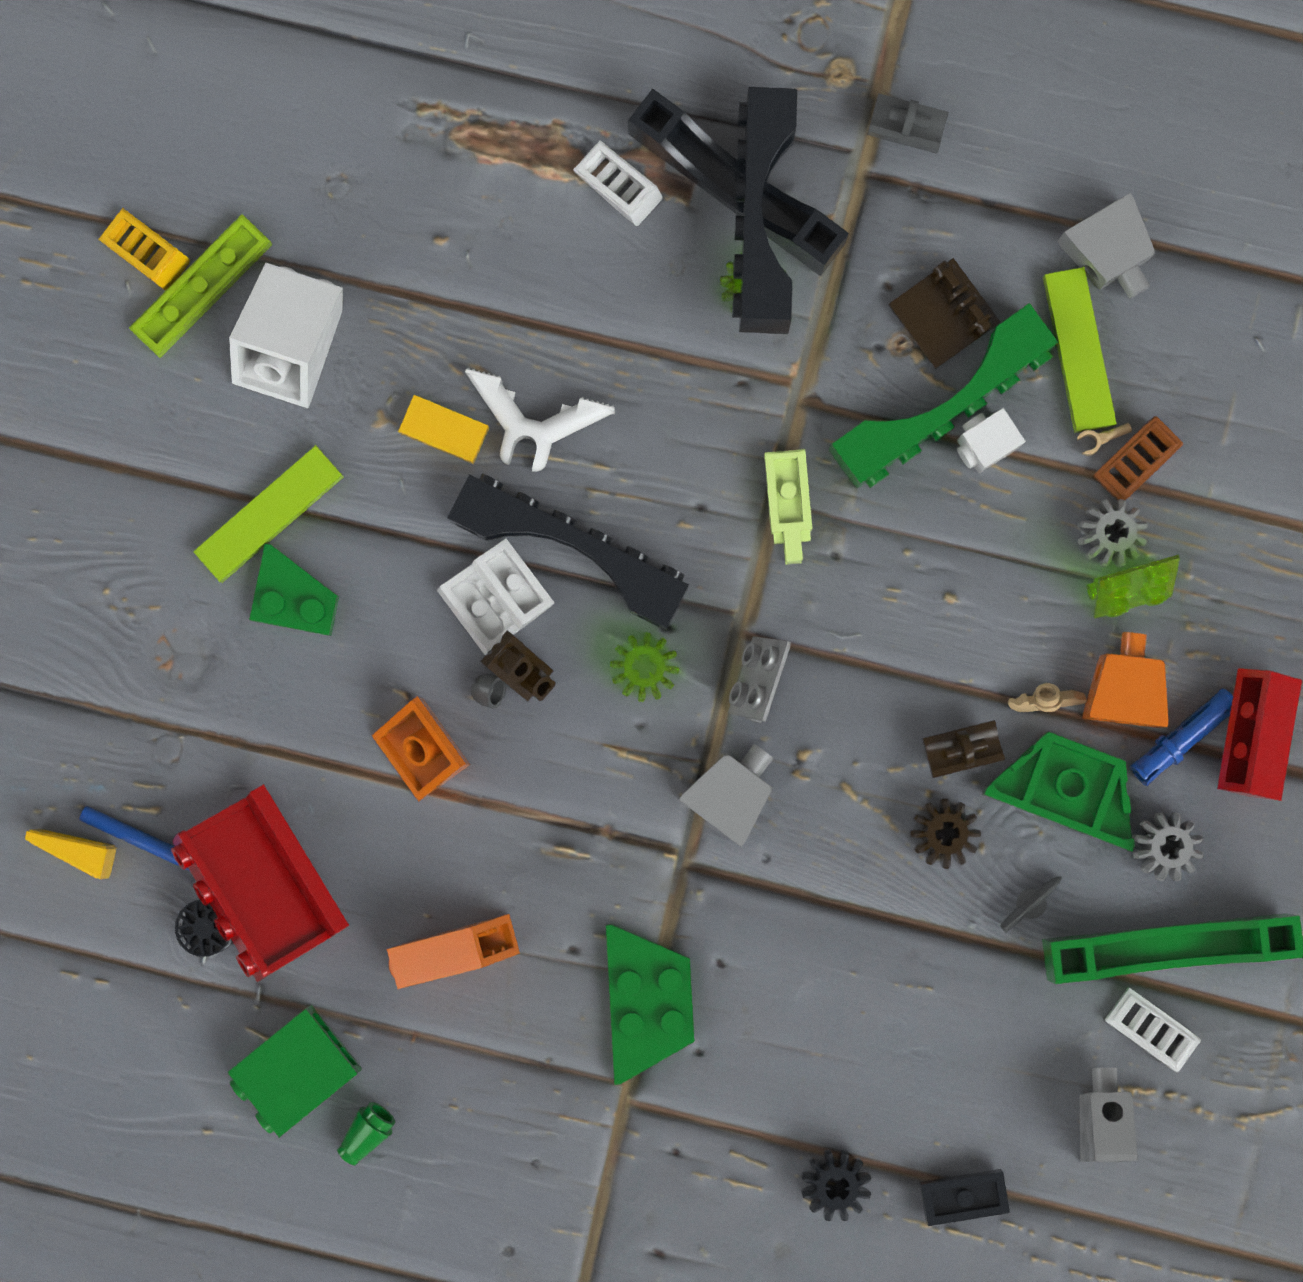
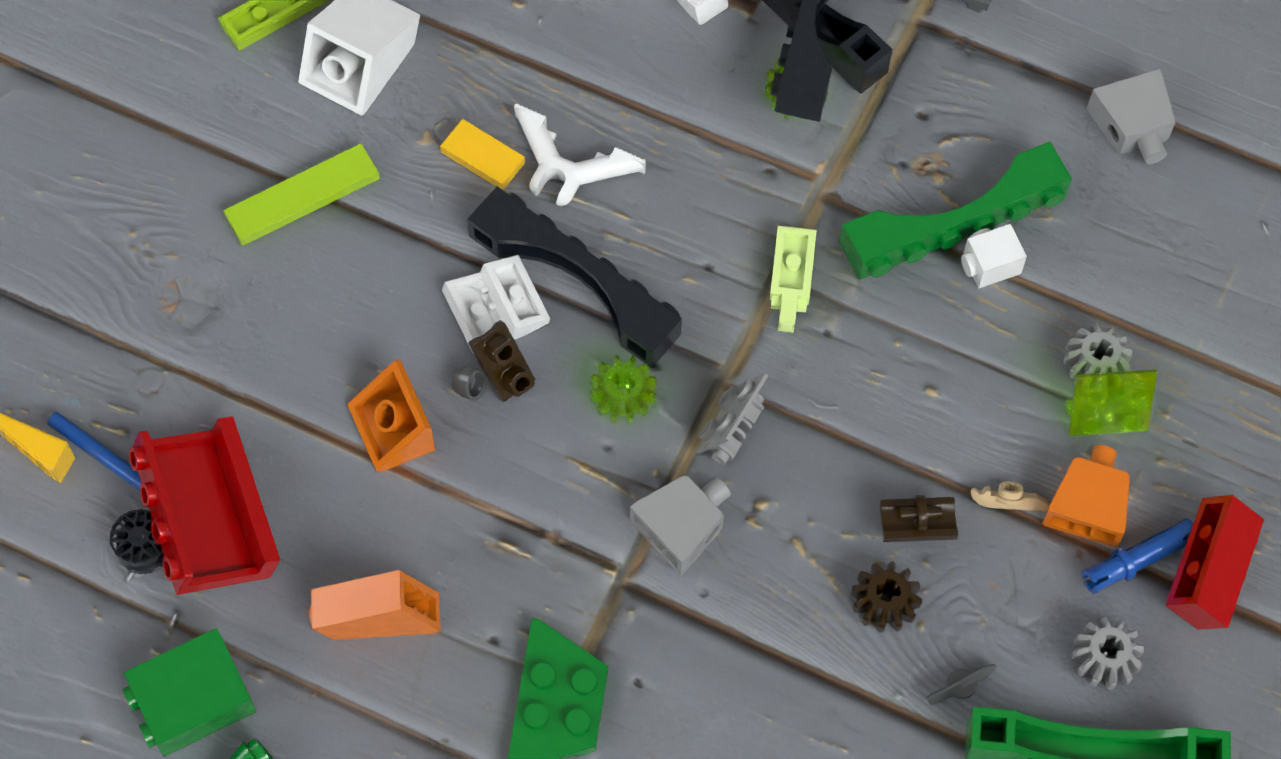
camera: 10 degrees right, 20 degrees down
green wing [249,544,339,636] -> none
dark brown hinge [888,258,1001,369] -> none
green wing [982,732,1135,852] -> none
lime tile [1043,267,1117,433] -> none
tan hand [1077,423,1132,456] -> none
dark orange slope [1093,416,1184,501] -> none

